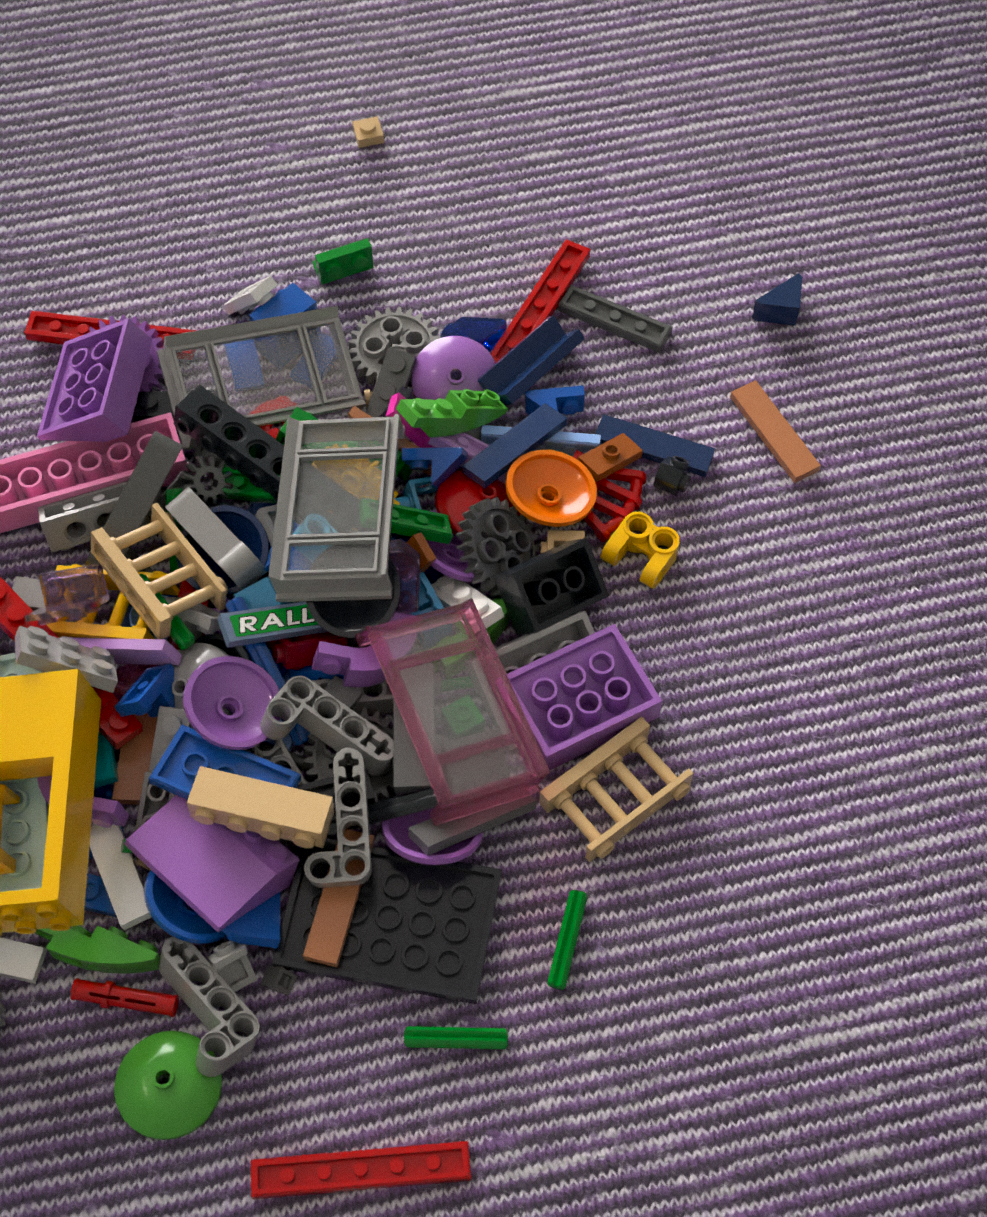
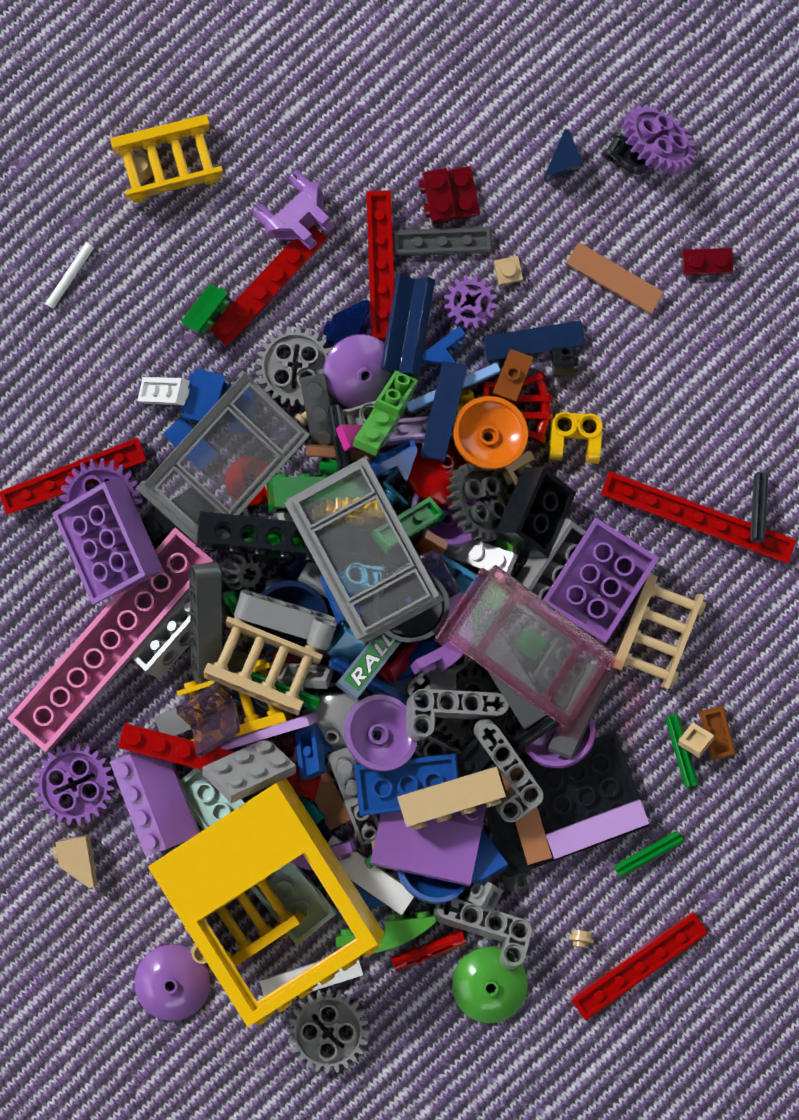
camera: 35 degrees left, 25 degrees up
none -> white bar [45,242,94,309]
none -> yellow fence [110,114,223,203]
none -> red plate [210,225,328,348]
none -> medium lavender connector [253,171,335,250]
none -> dark red plate [418,166,480,225]
none -> medium lavender gear [444,275,497,330]
none -> tan plate [493,256,523,286]
none -> lavender tile [545,799,649,859]
none -> tan plate [568,930,594,949]
none -> red plate [600,471,797,564]
none -> black piece [602,132,648,175]
none -> medium lavender gear [622,104,696,176]
none -> tan plate [678,723,714,758]
none -> dark red plate [682,248,733,276]
none -> dark orange plate [698,705,736,760]
none -> black axle [750,472,768,543]

